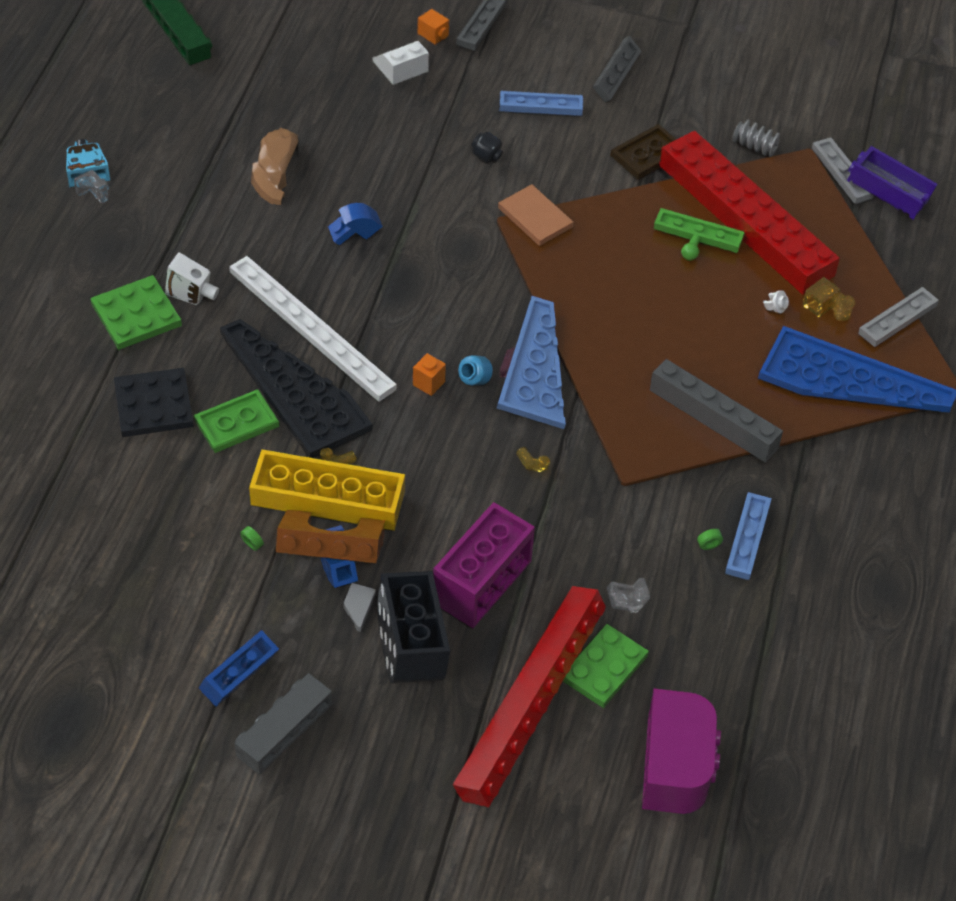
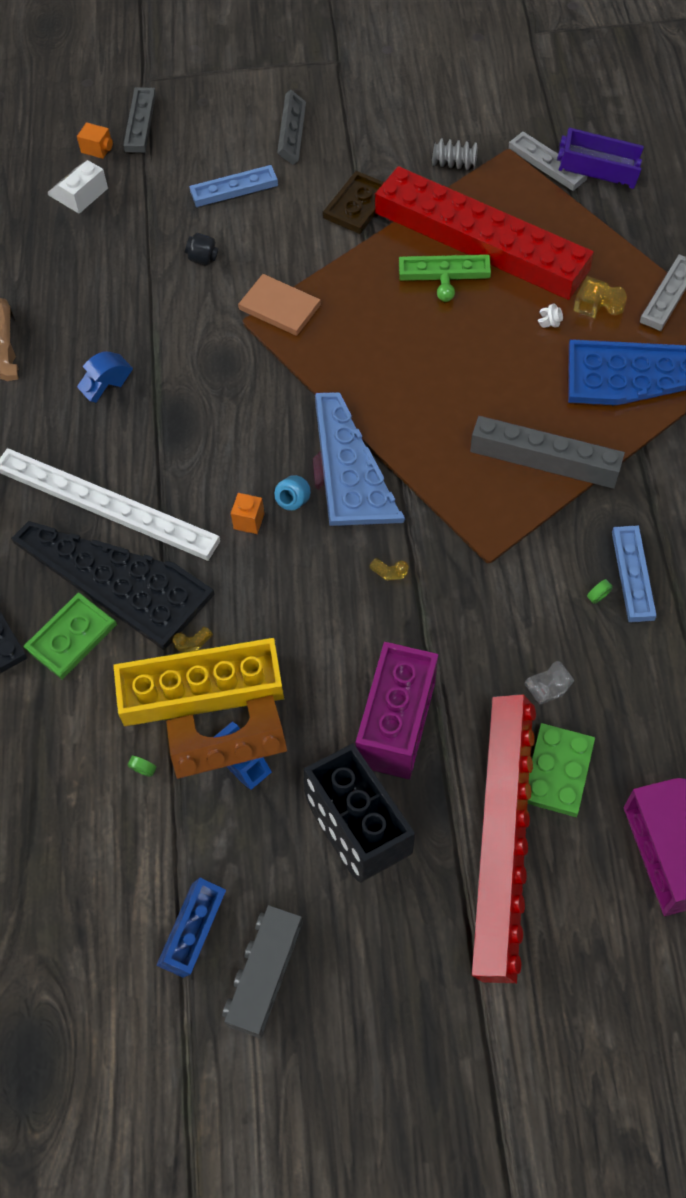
camera: 15 degrees left, 10 degrees up
light grey tile [344,583,376,632] -> none

